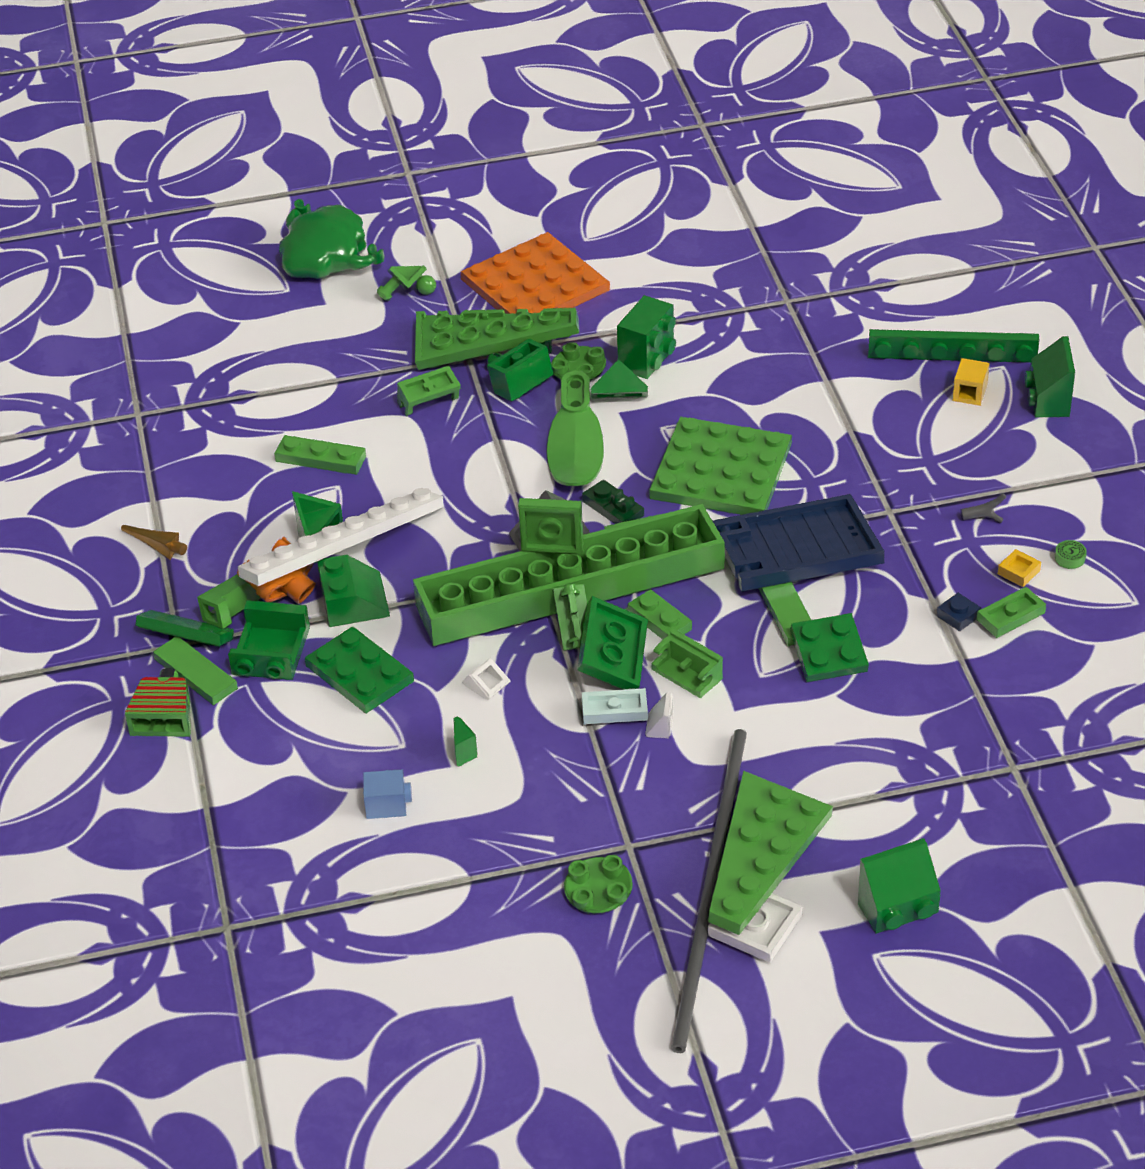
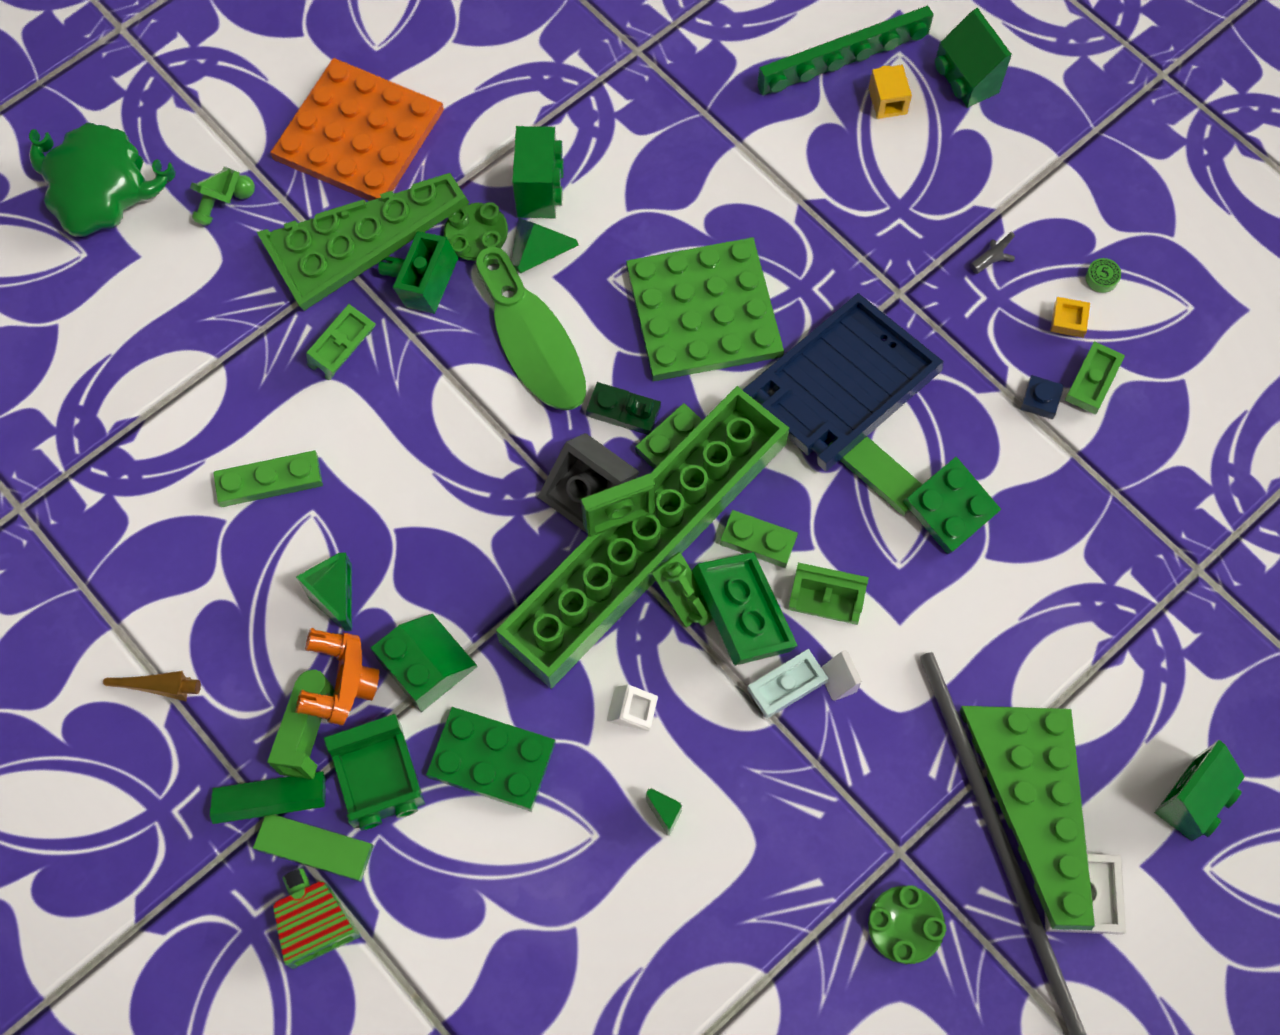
camera: 30 degrees left, 25 degrees up
white plate [238,488,444,586] -> none
medium blue brick [363,769,412,819] -> none

